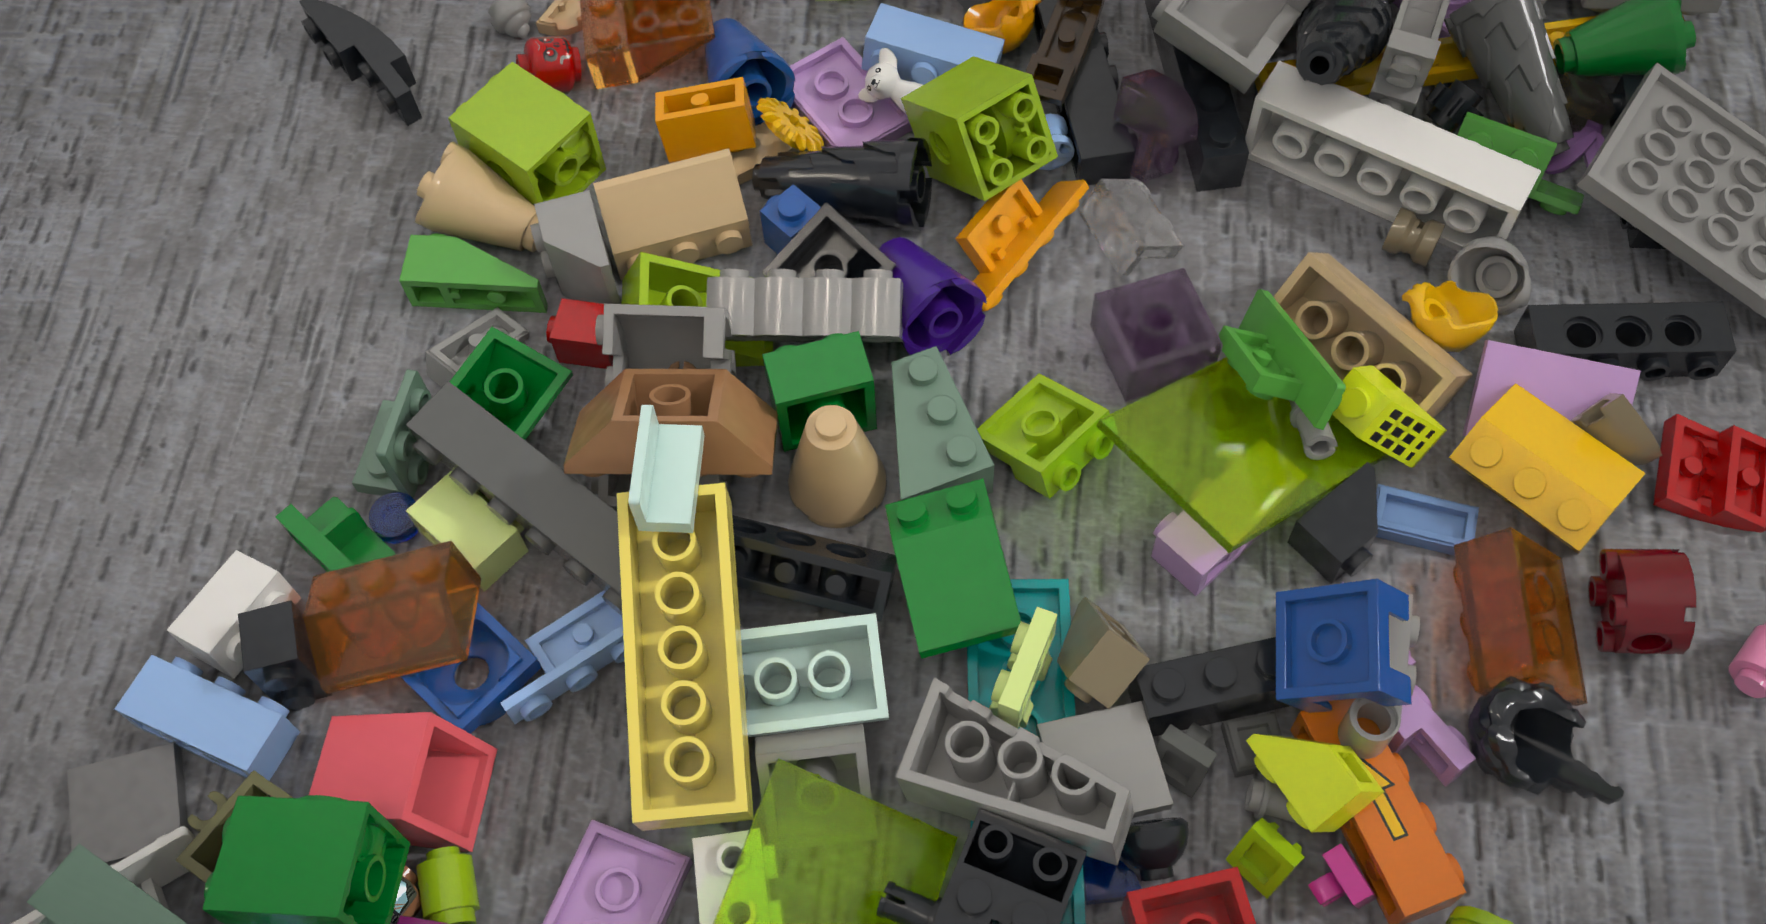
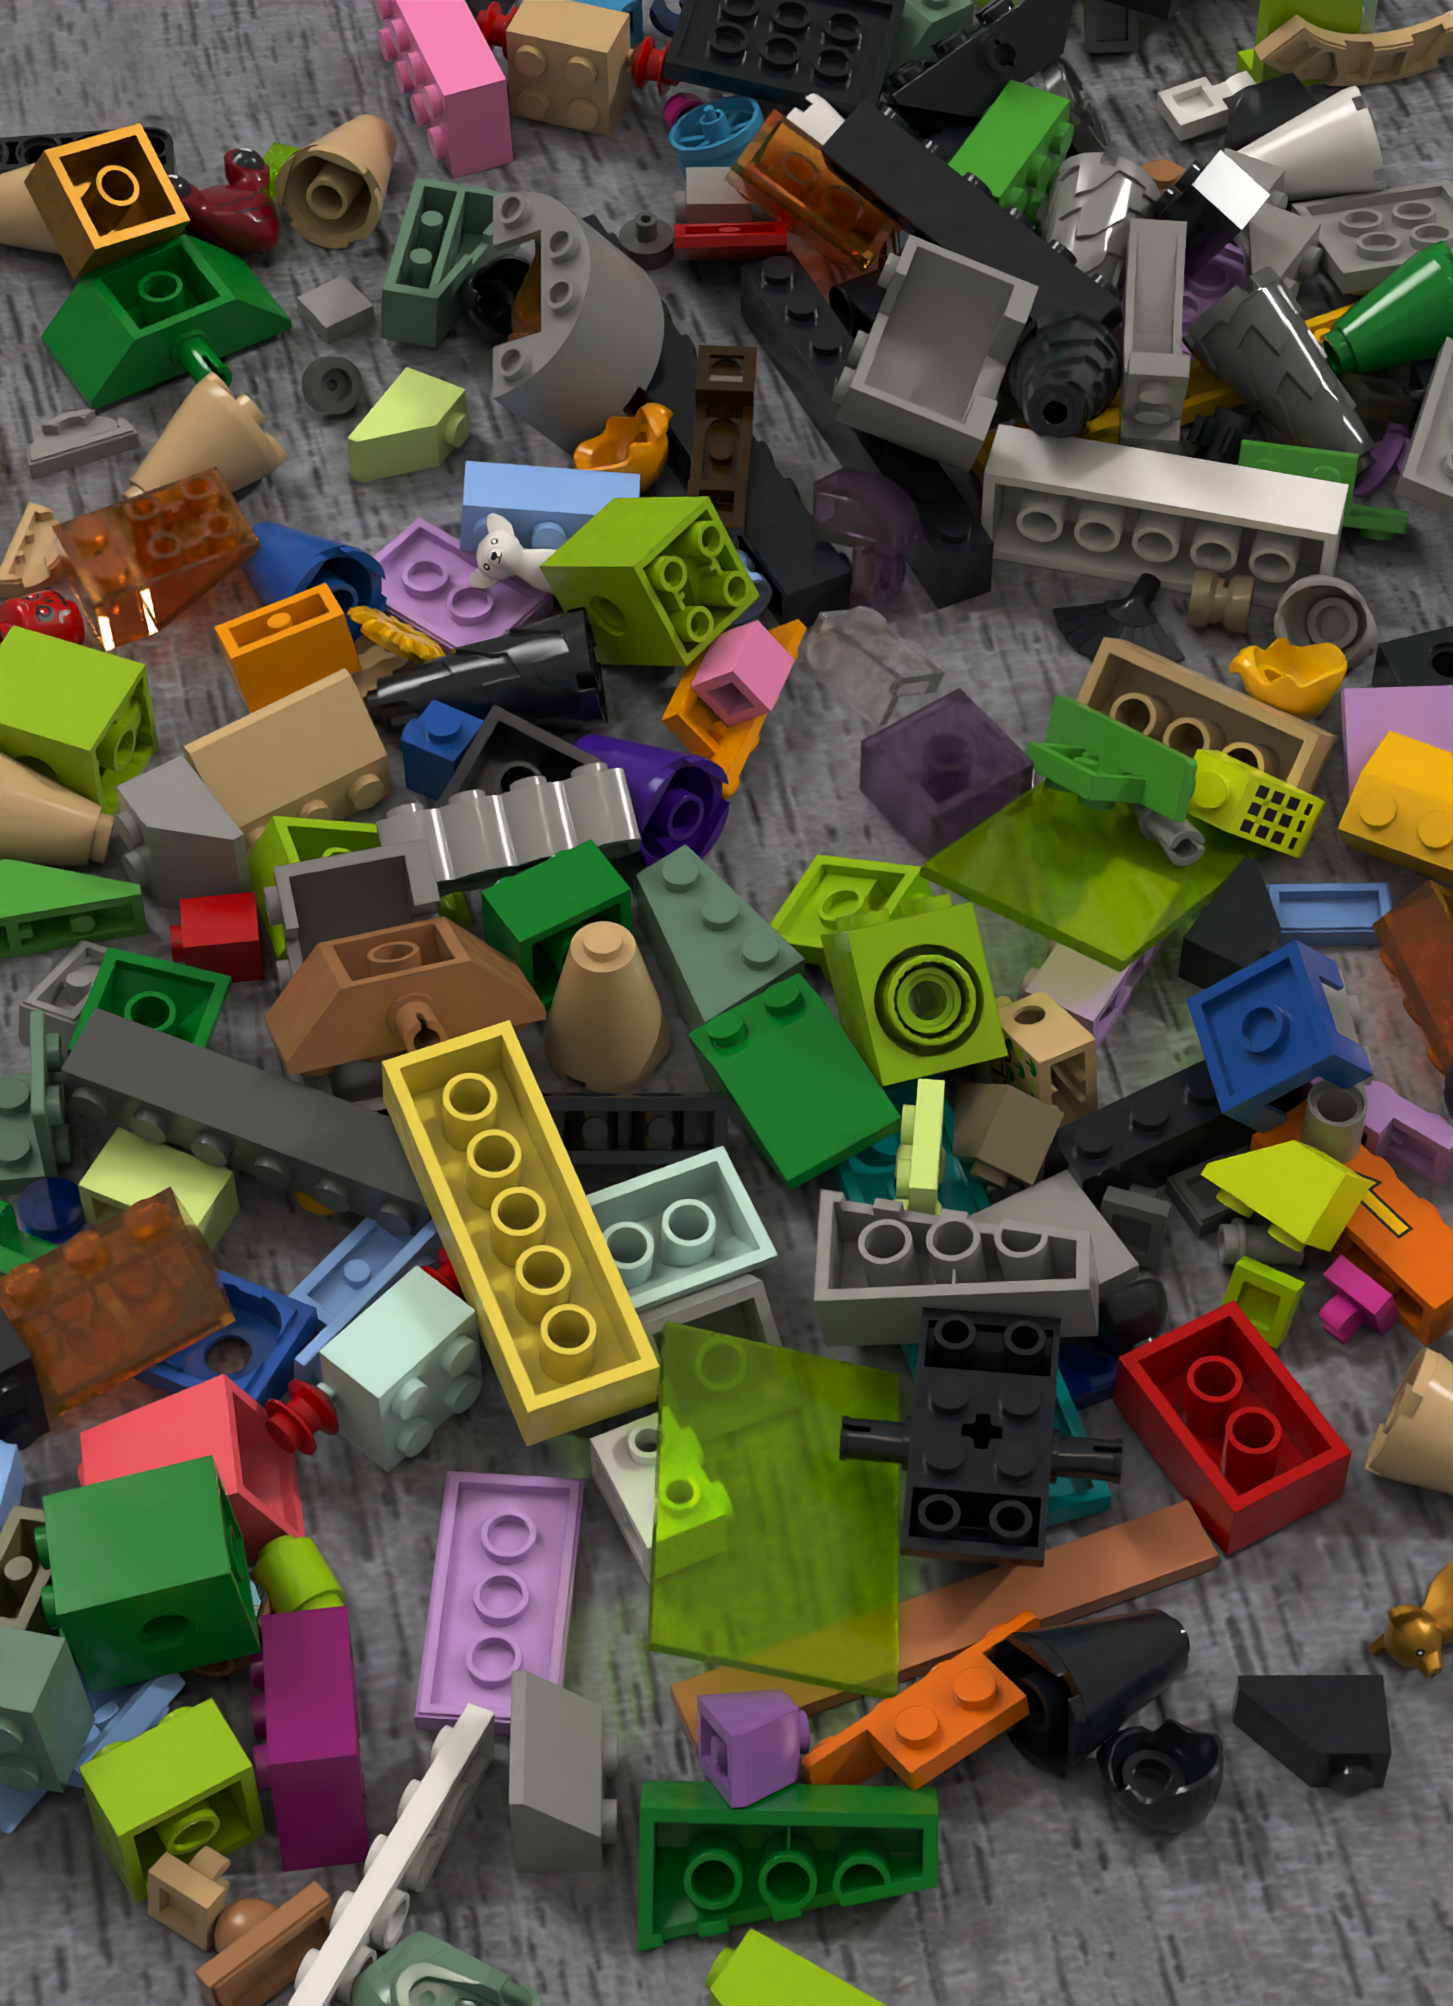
camera: 20 degrees left, 10 degrees down
light aqua panel [628,405,705,533] -> none
none -> light aqua brick [265,1247,483,1472]
none -> bright pink brick [690,620,795,727]
none -> lime brick [820,893,1008,1087]
none -> tan torso [989,992,1098,1128]
none -> black hand [1053,573,1185,663]

